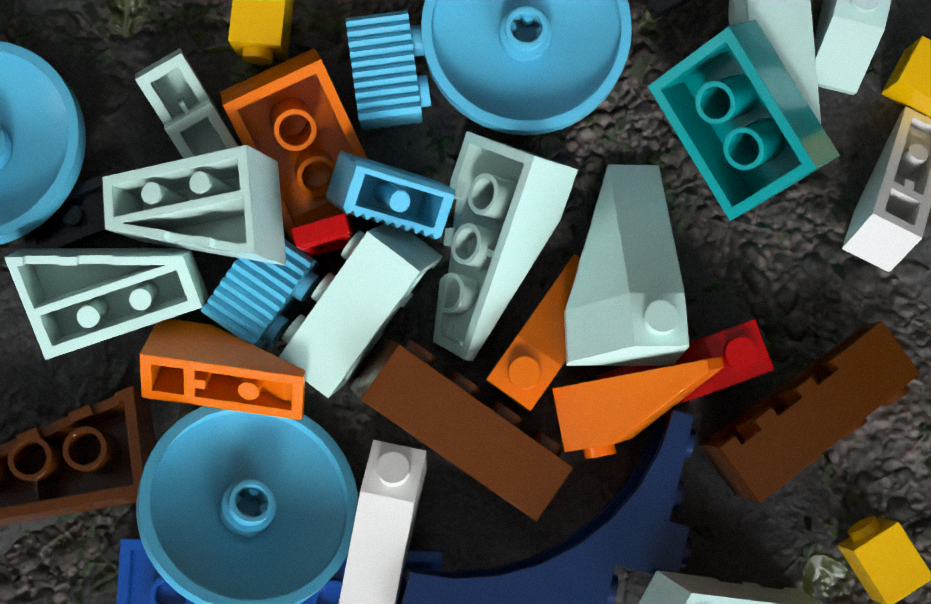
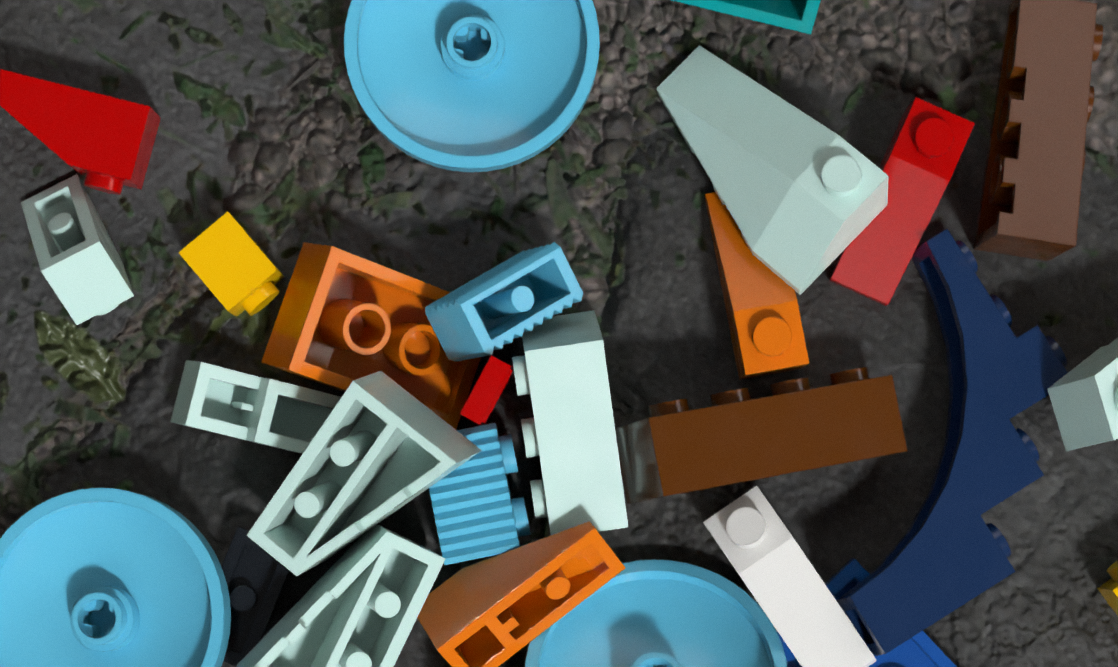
camera: 45 degrees left, 0 degrees up
medium azure brick [345,10,431,130] -> none
light aqua wedge [433,131,578,361] -> none
orange slope [552,357,724,459] -> none

